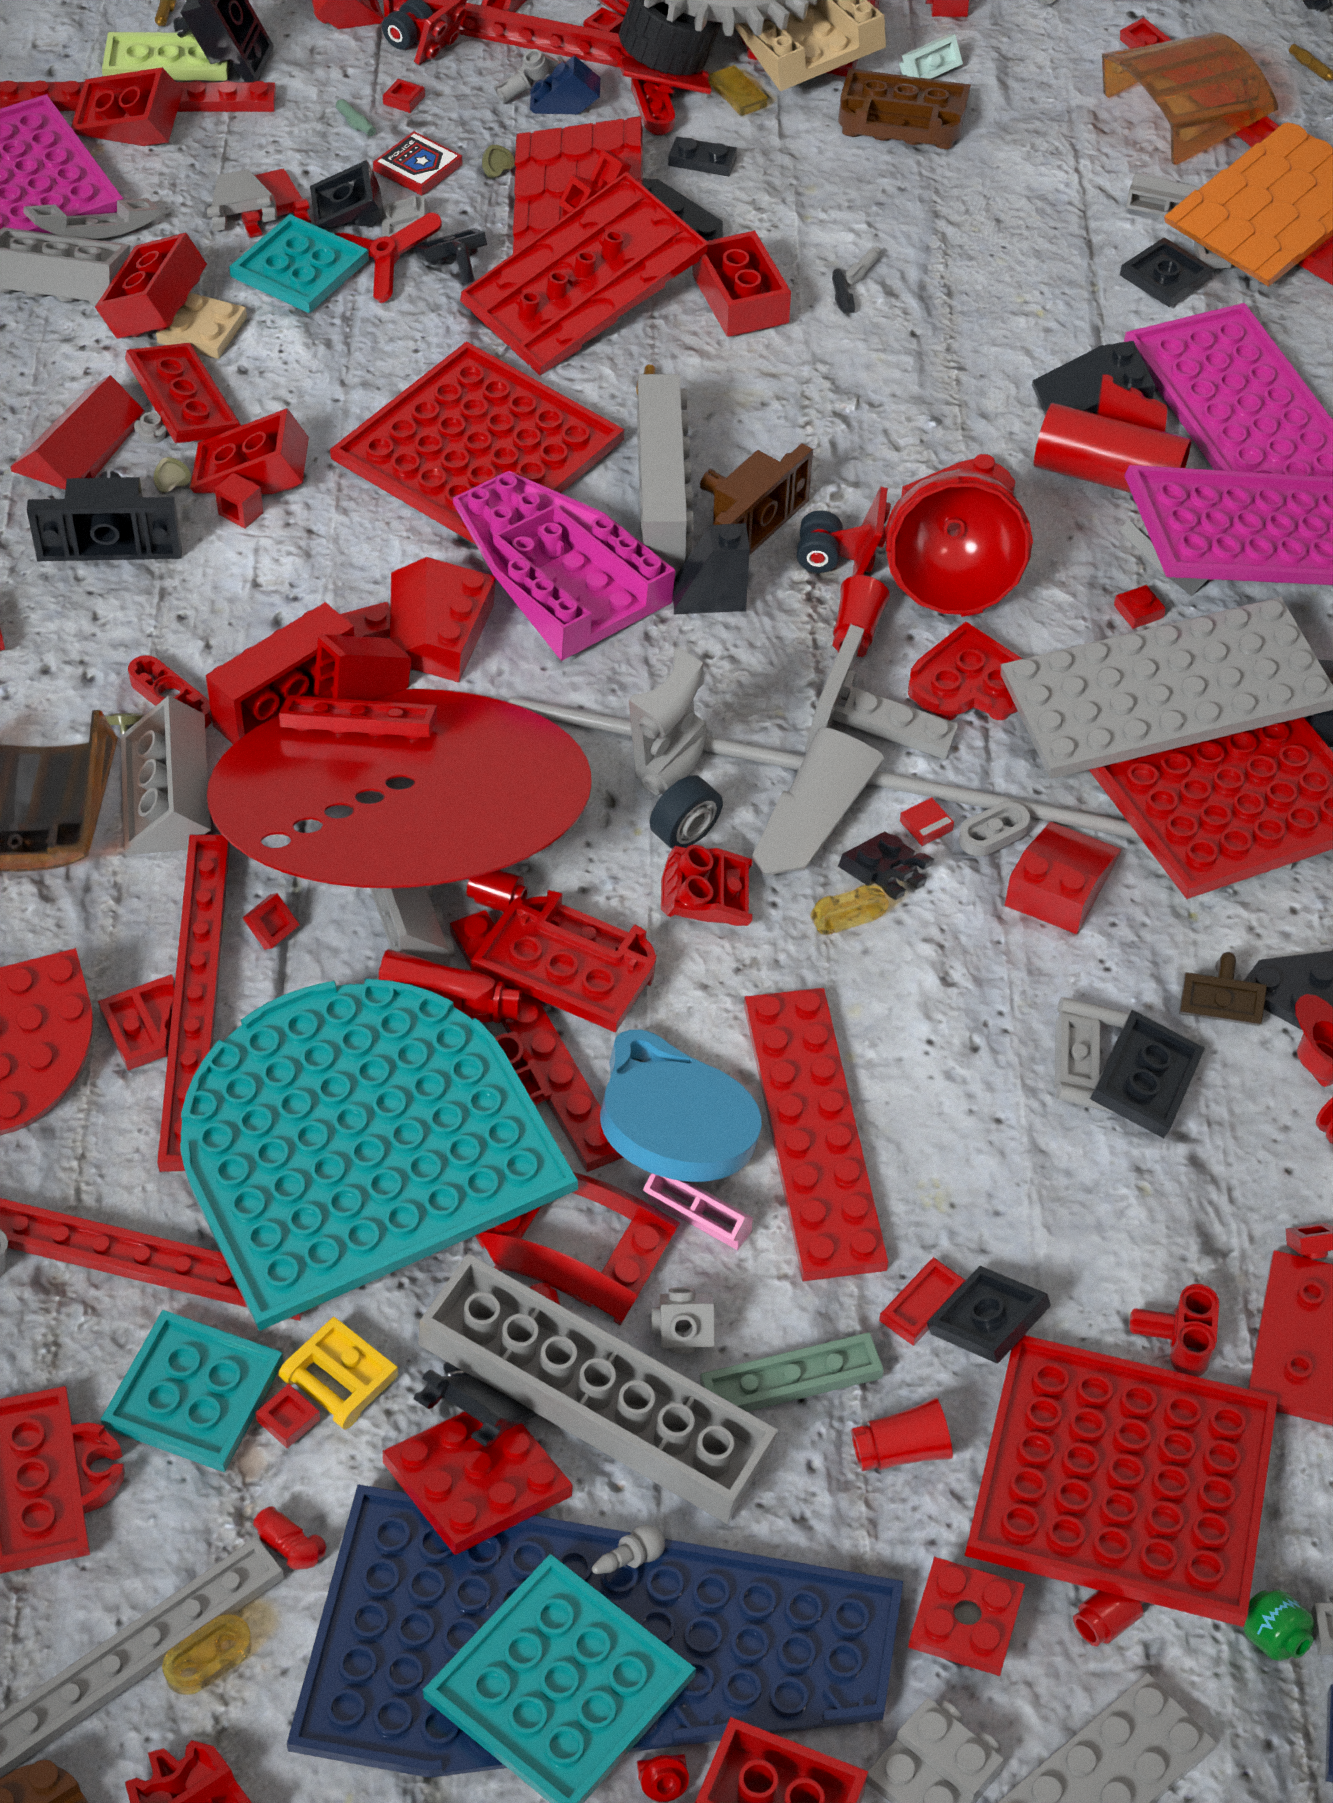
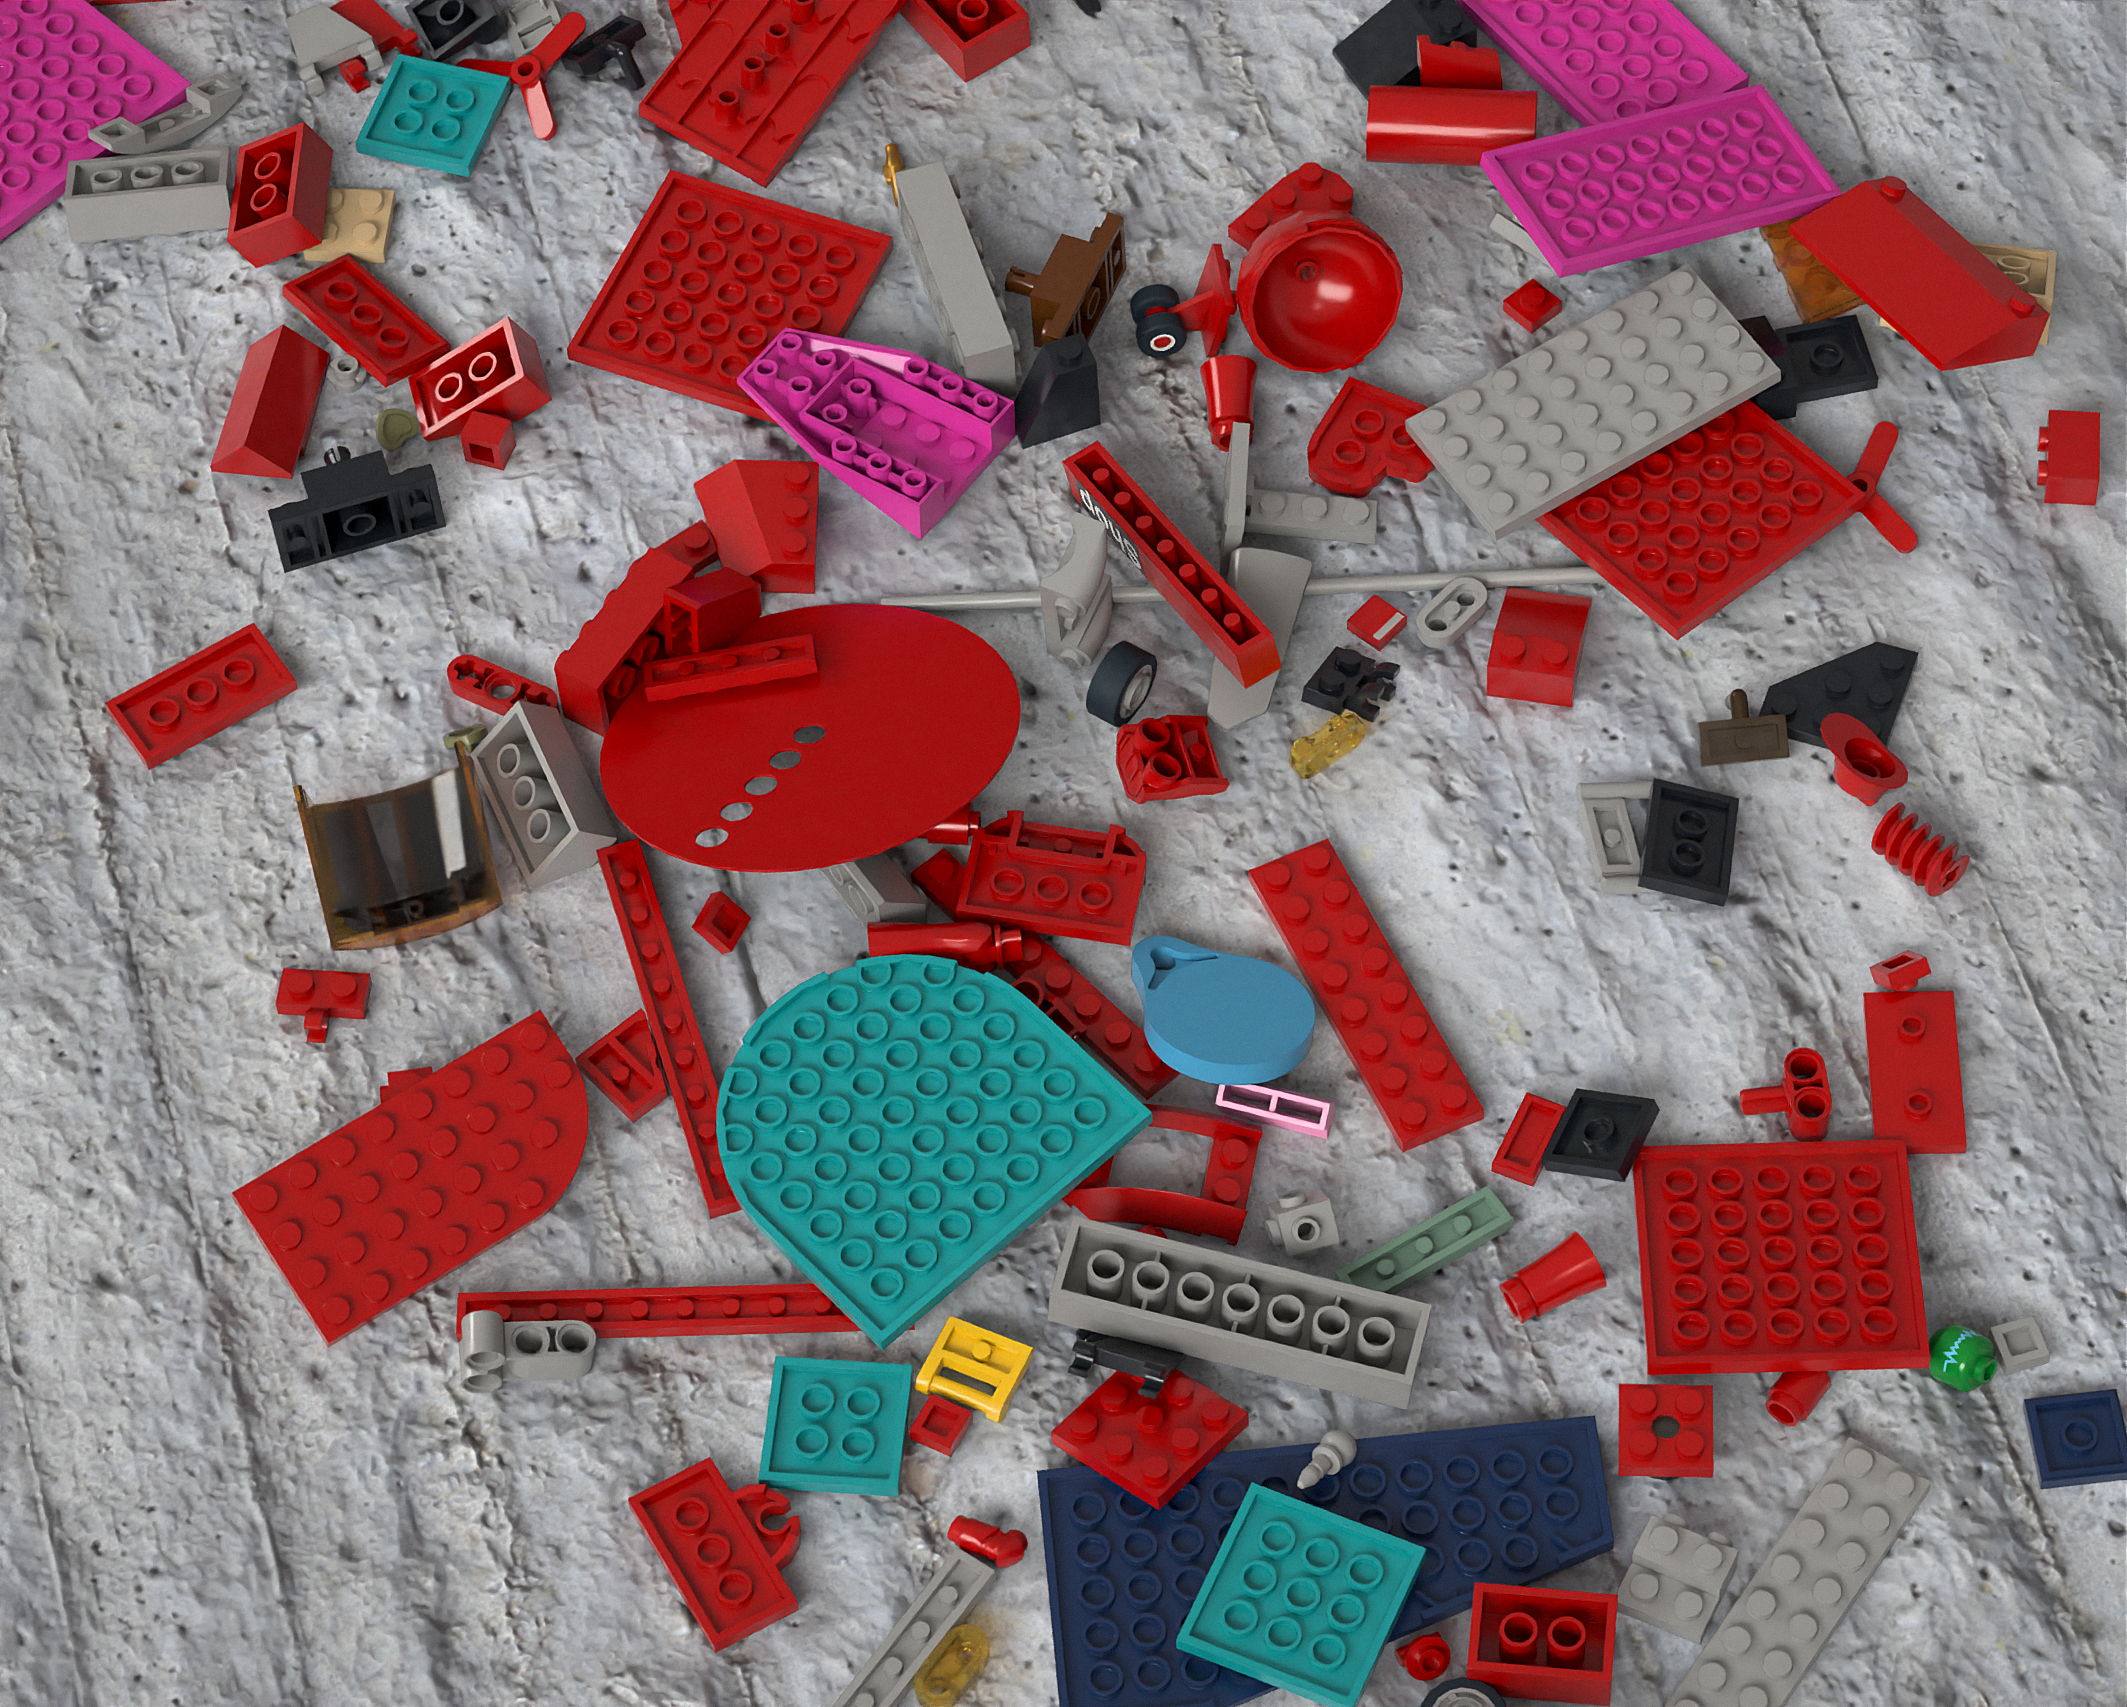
camera: 10 degrees left, 5 degrees up
none -> red brick [1062,441,1282,689]

